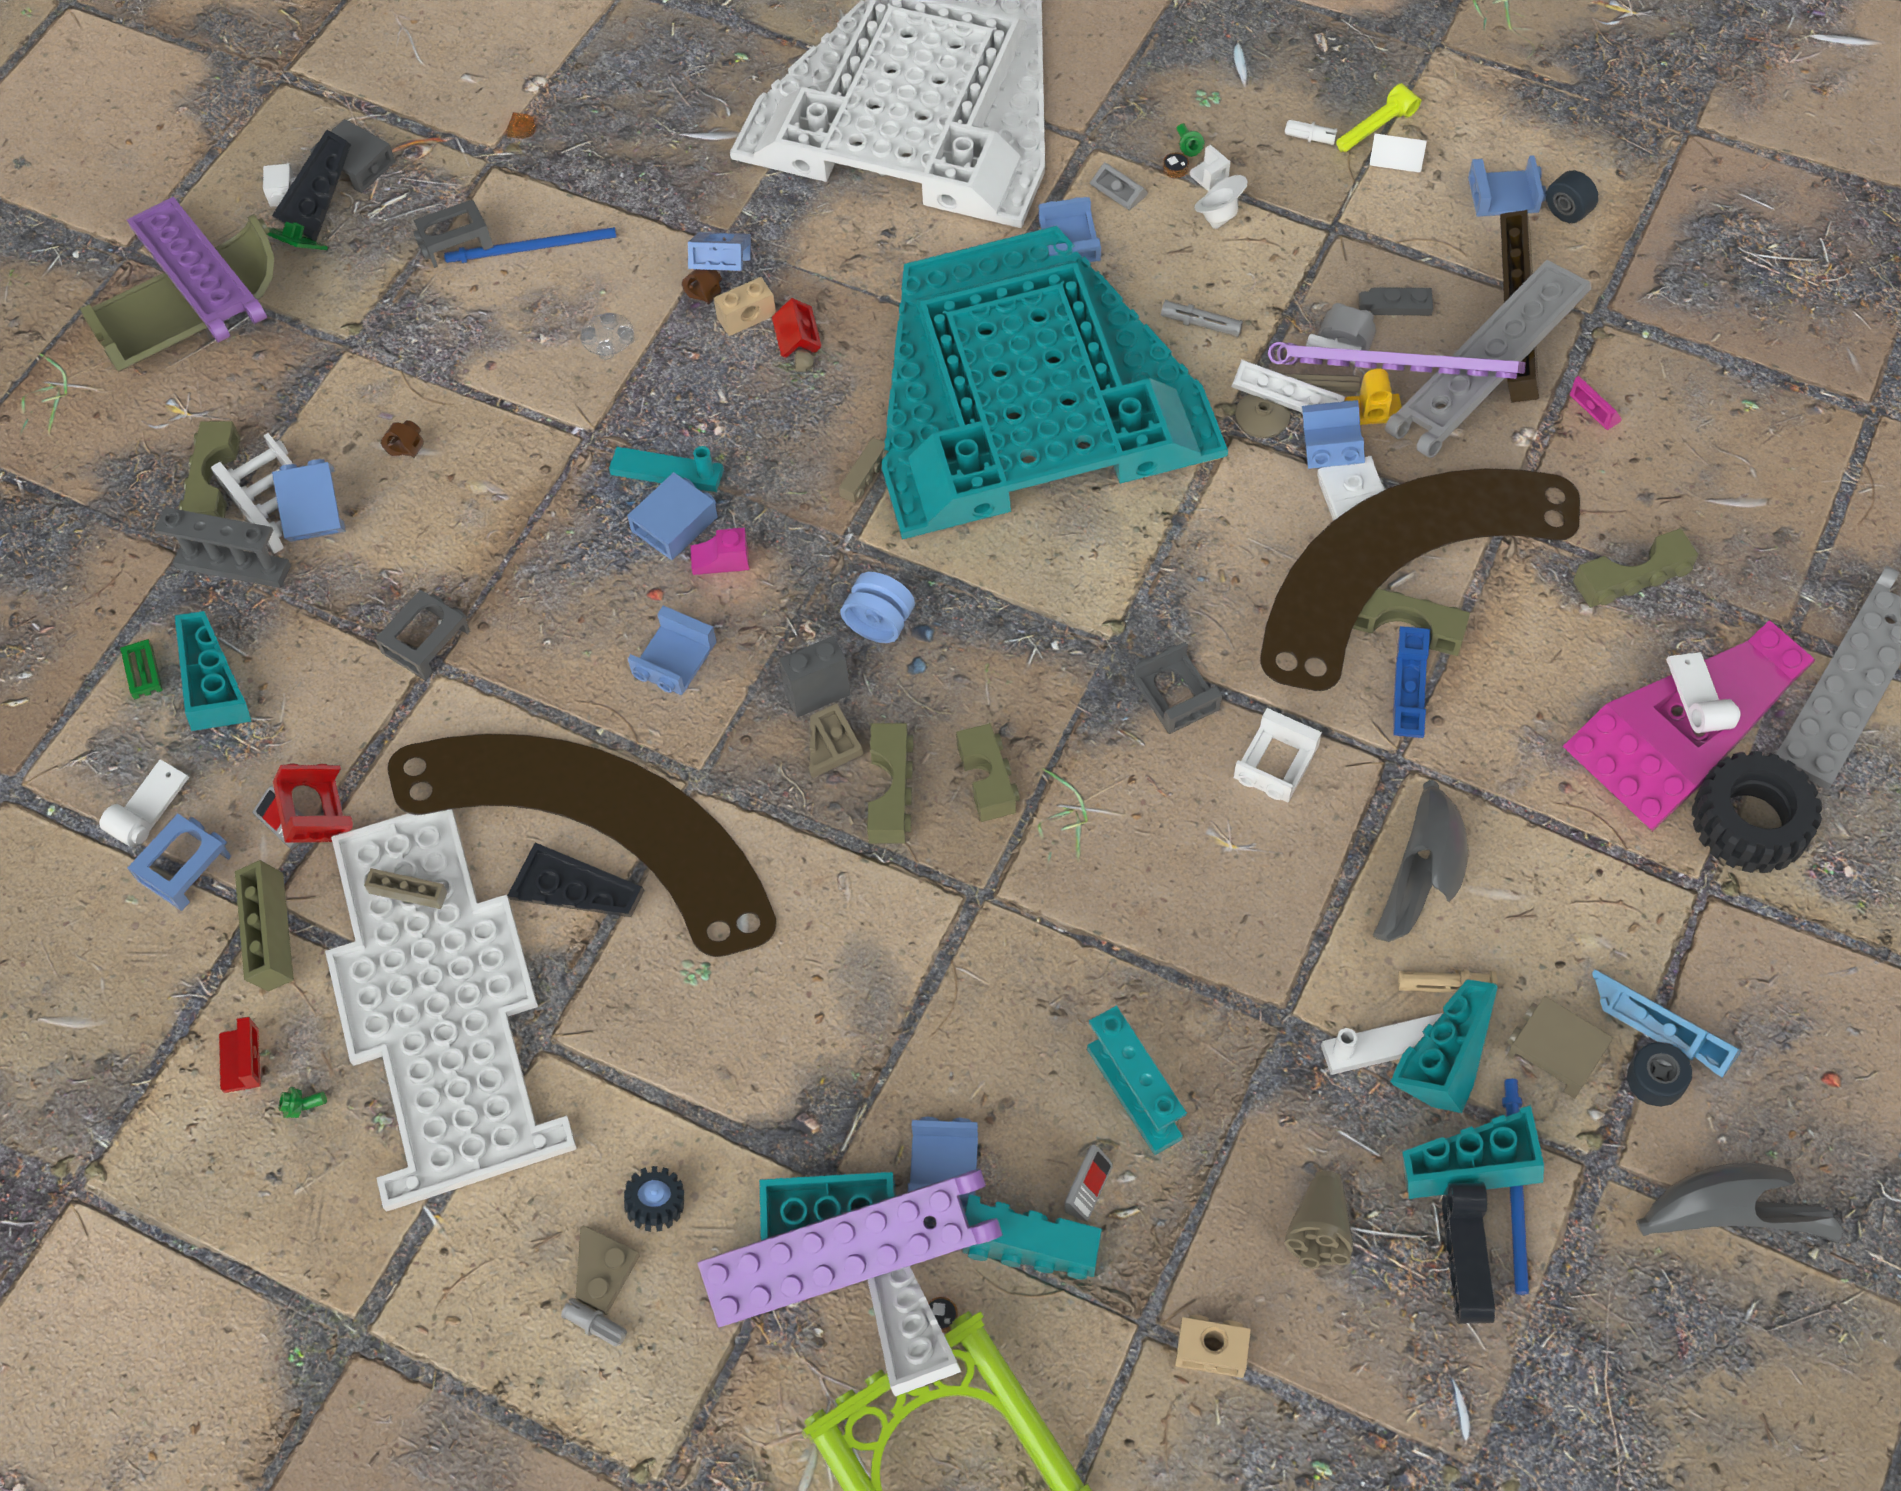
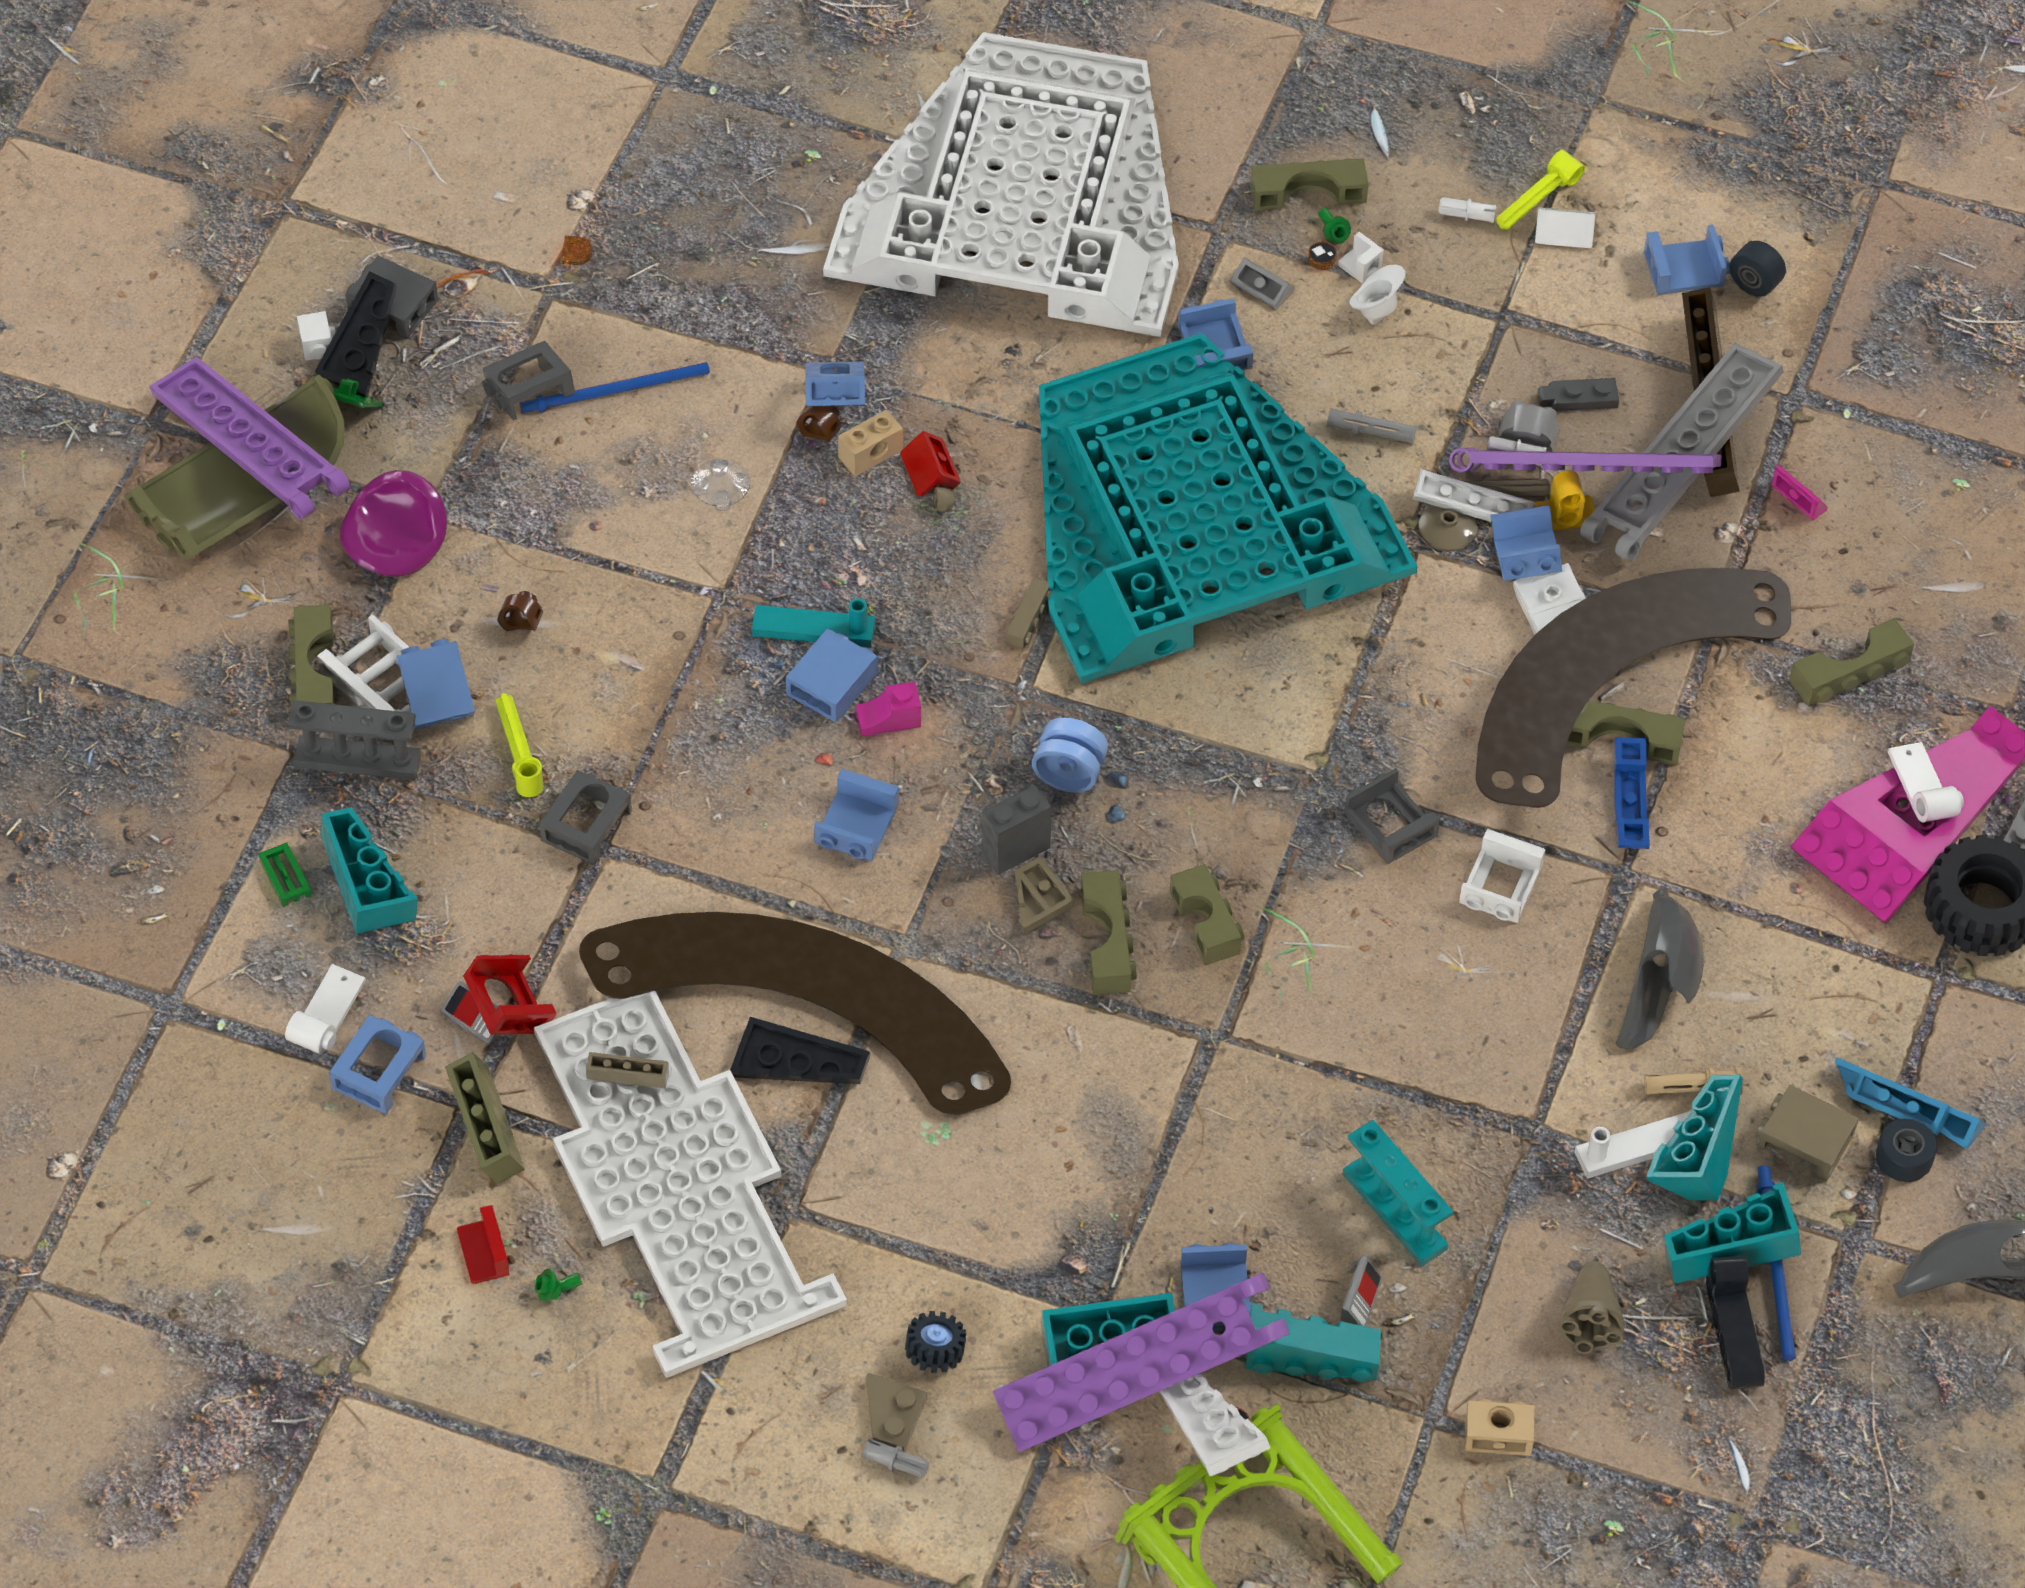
camera: 10 degrees left, 5 degrees down
none -> magenta piece [340,470,447,577]
none -> neon yellow axle [495,693,544,797]
none -> olive arch [1250,158,1369,211]

